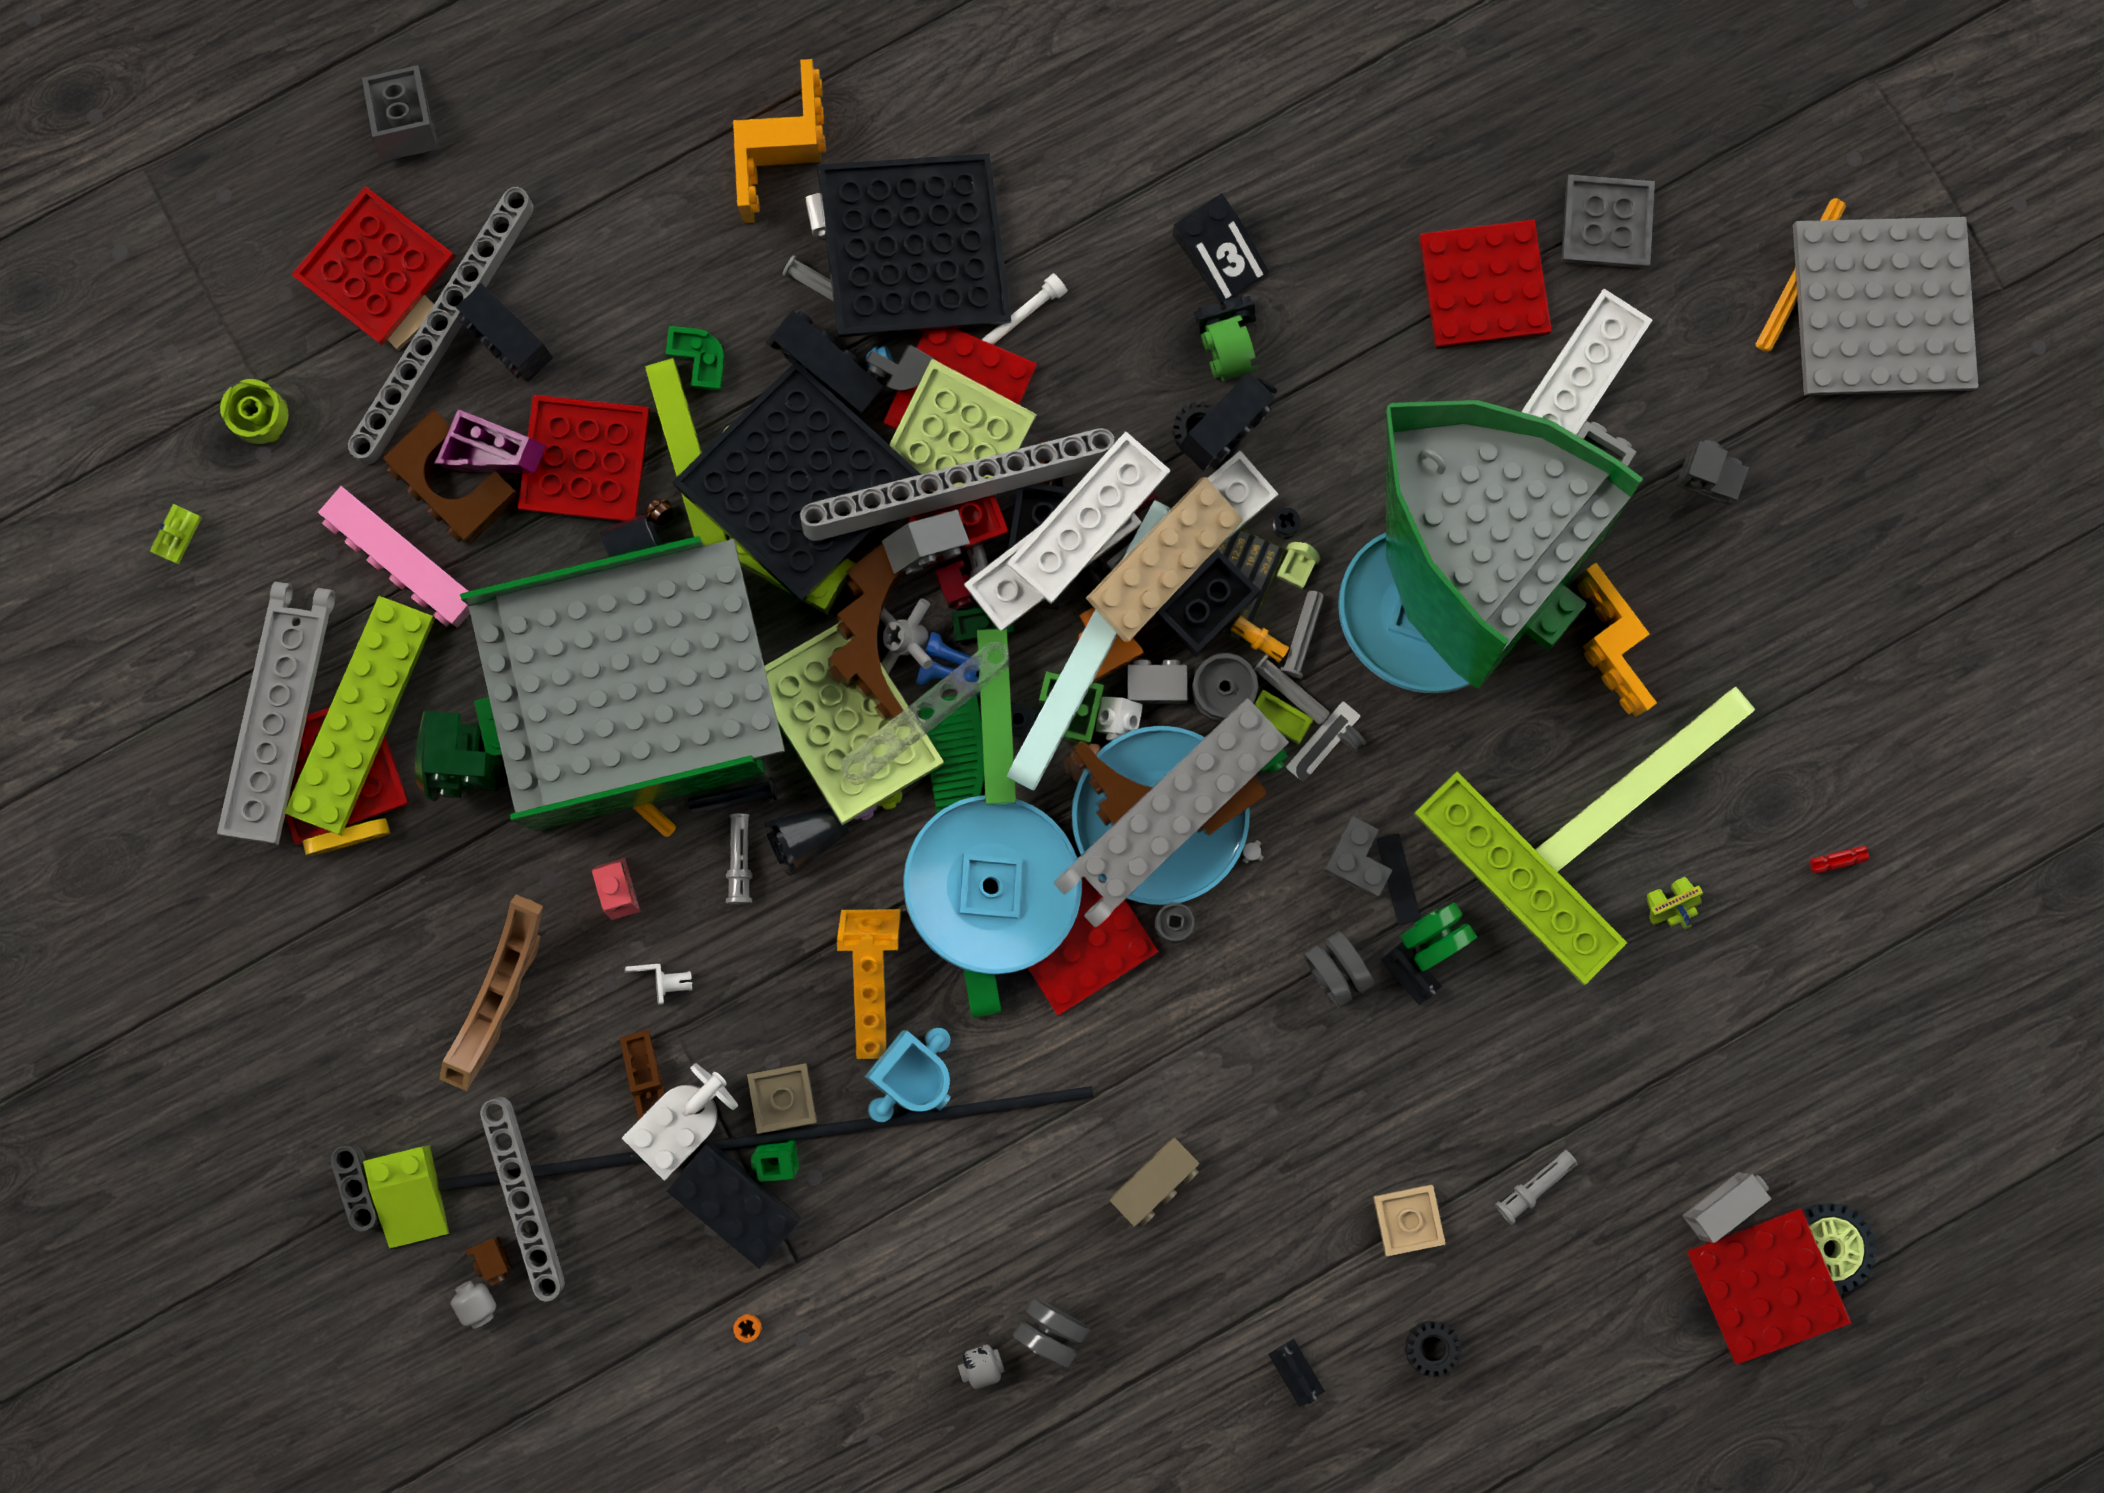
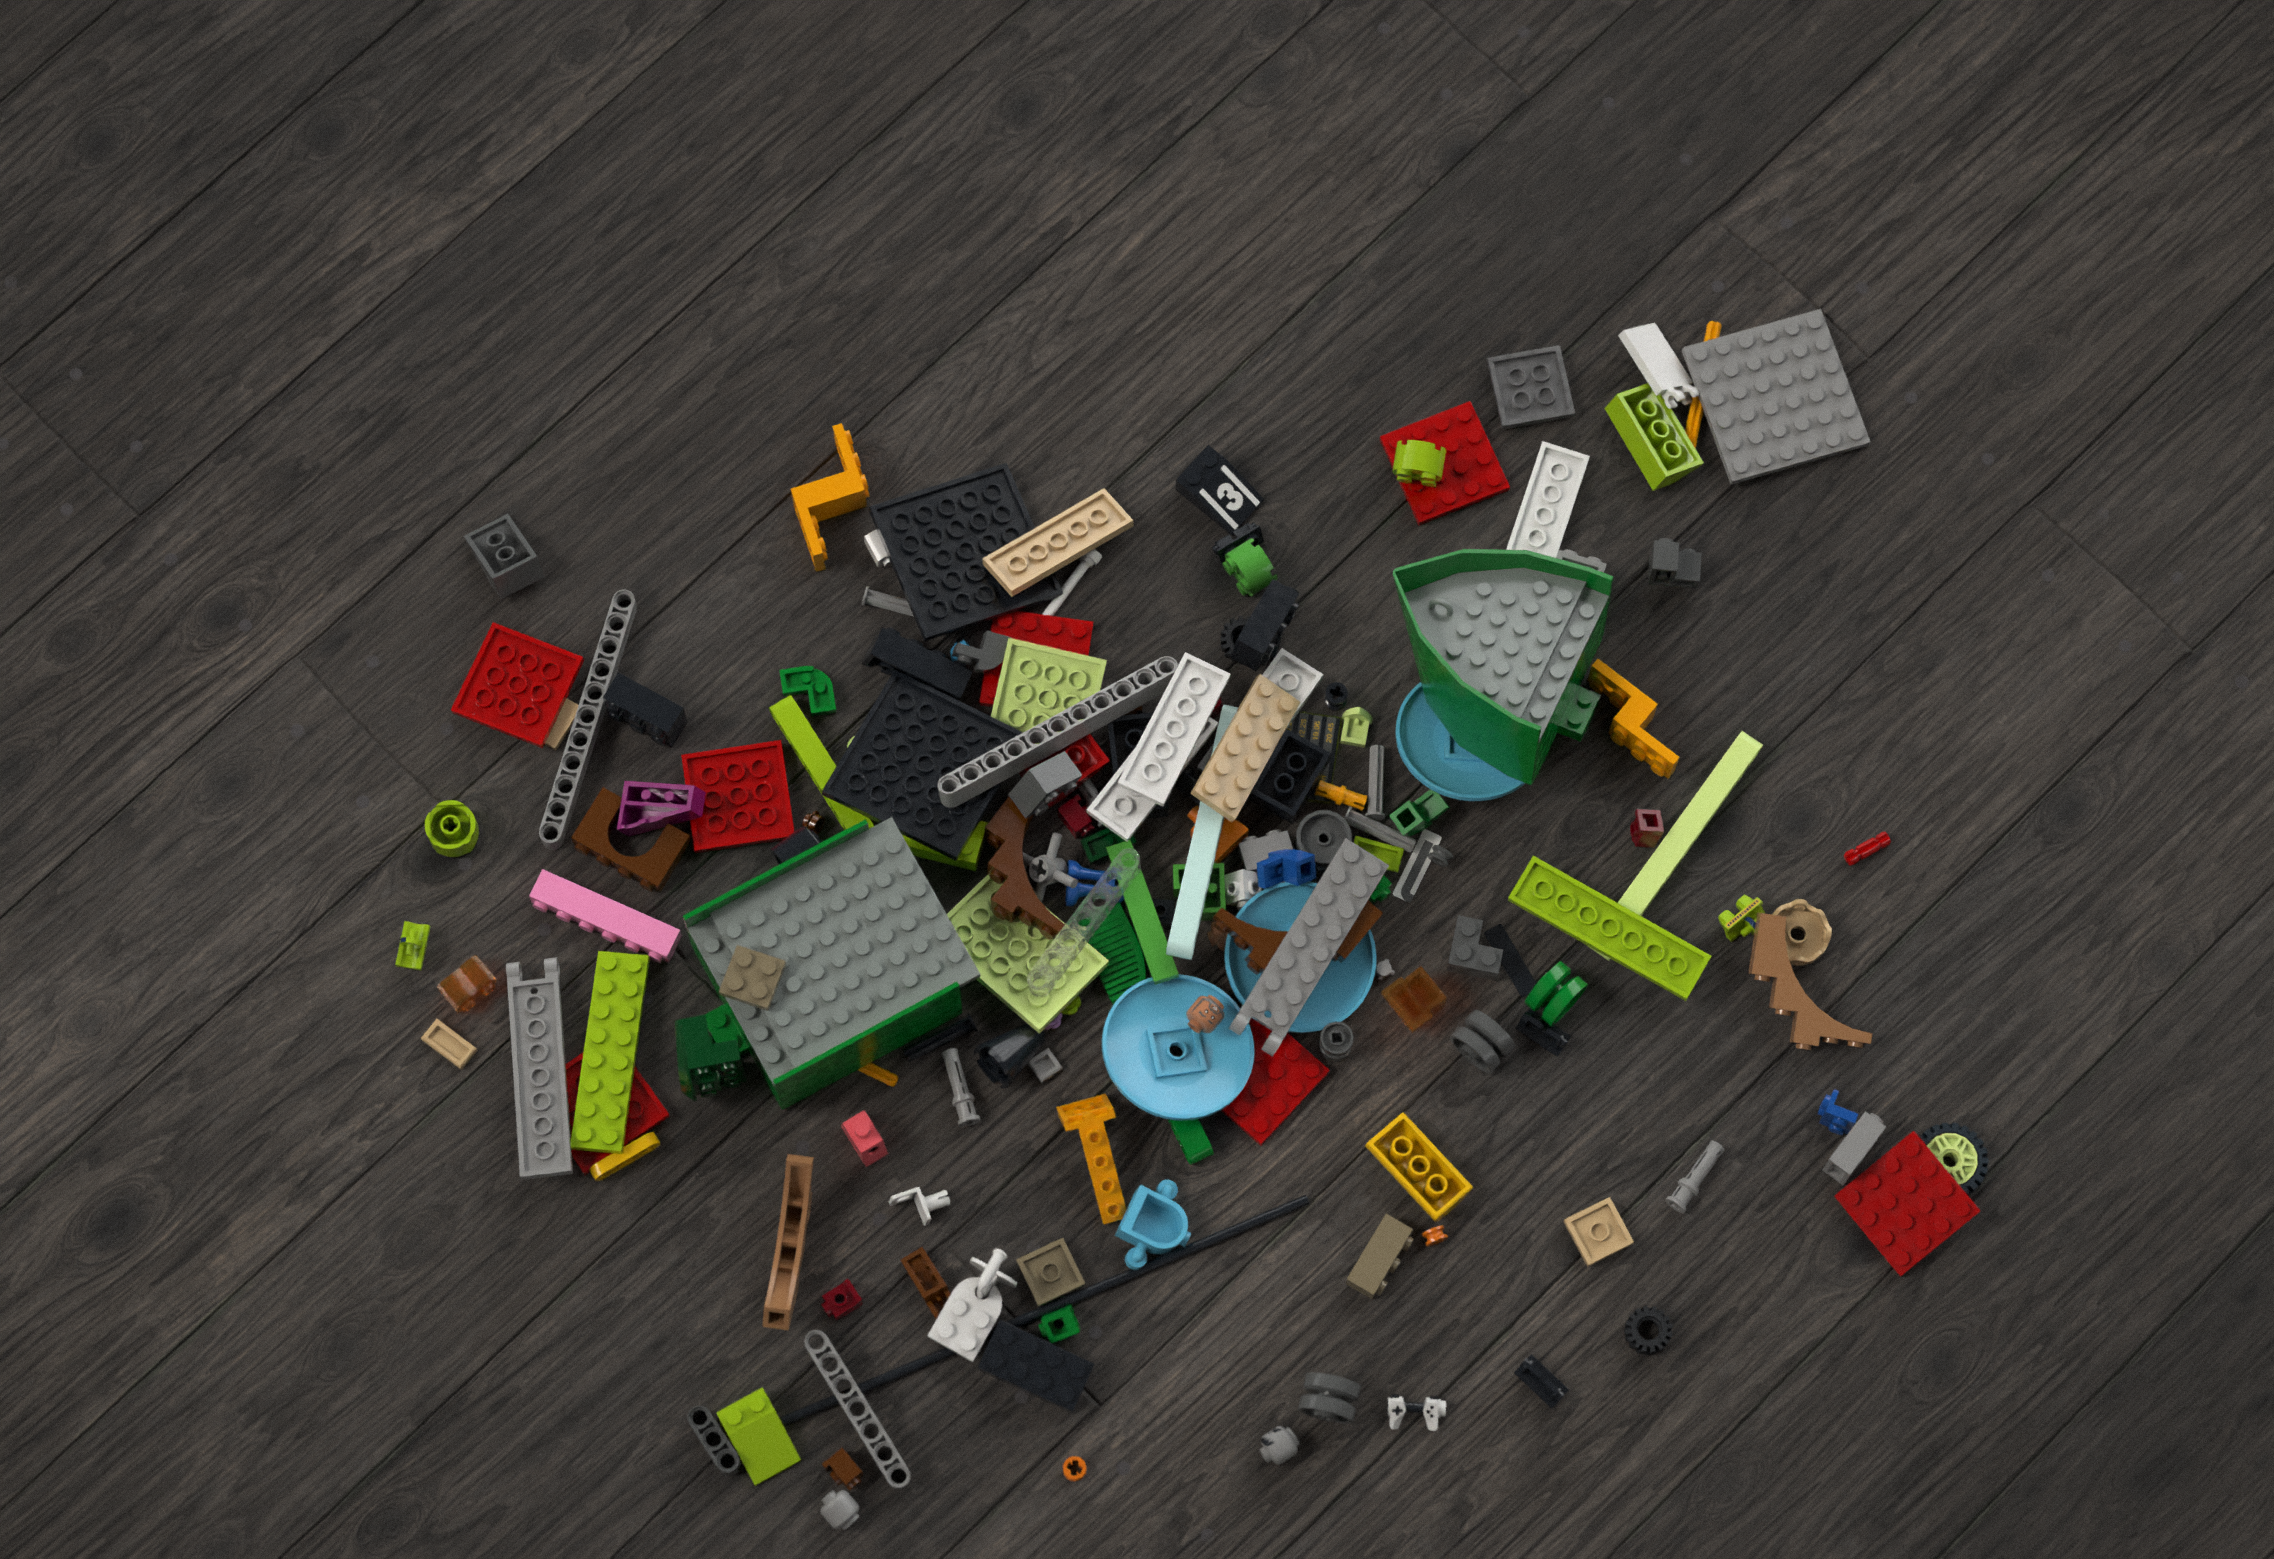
camera: 15 degrees left, 10 degrees down
none -> tan tile [421,1019,478,1070]
none -> clear orange brick [436,955,497,1013]
none -> dark tan plate [719,945,786,1011]
none -> dark red brick [821,1279,863,1321]
none -> tan plate [983,488,1133,597]
none -> light grey tile [1028,1048,1063,1084]
none -> nougat head [1186,995,1224,1033]
none -> blue brick [1257,849,1316,889]
none -> yellow brick [1365,1112,1473,1222]
none -> clear orange plate [1381,966,1447,1033]
none -> white piece [1388,1394,1446,1431]
none -> green brick [1389,789,1450,837]
none -> lime brick [1392,440,1446,487]
none -> orange bush [1422,1225,1448,1247]
none -> lime slope [1605,383,1704,491]
none -> white tile [1618,323,1700,409]
none -> dark red brick [1630,809,1664,848]
none -> medium nougat arch [1748,913,1872,1050]
none -> tan plate [1772,899,1832,966]
none -> blue bracket [1817,1089,1858,1135]

